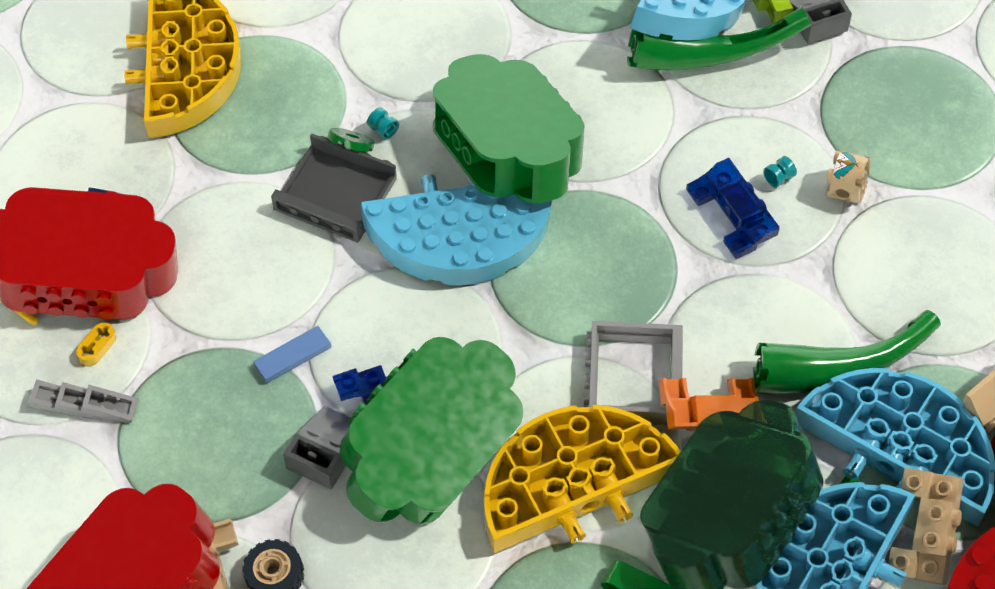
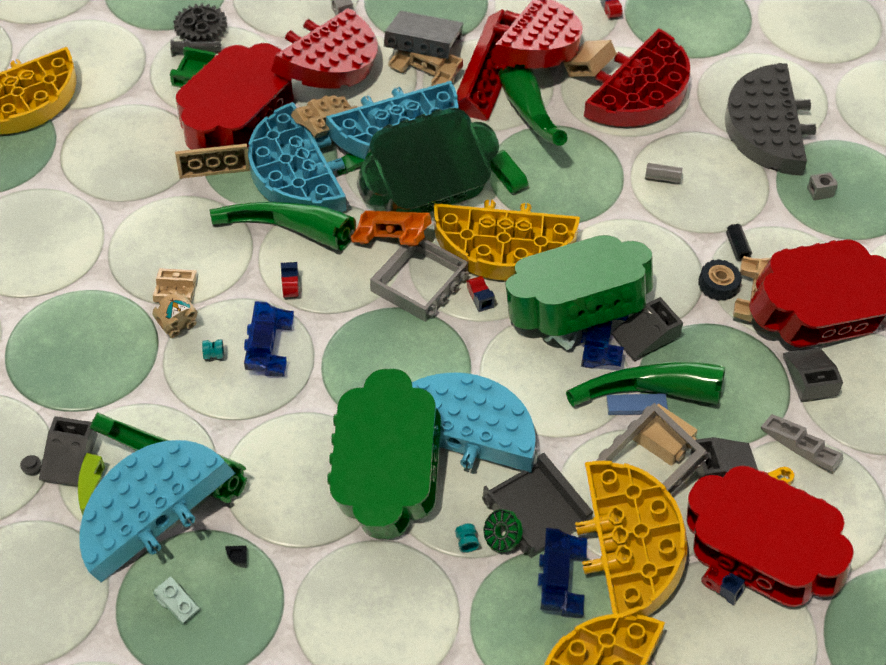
camera: 150 degrees left, 5 degrees down
none -> tan slope [153,268,197,302]
none -> black tile [225,545,247,568]
none -> leg [281,262,299,298]
none -> leg [466,276,495,312]
none -> clear blue bracket [537,528,587,618]
none -> green brick [566,362,725,407]
none -> yellow brick [575,461,687,618]
none -> light grey window [597,403,709,495]
none -> tan brick [633,404,698,466]
none -> dark grey slope [690,437,758,479]
none -> dark grey slope [783,348,843,401]

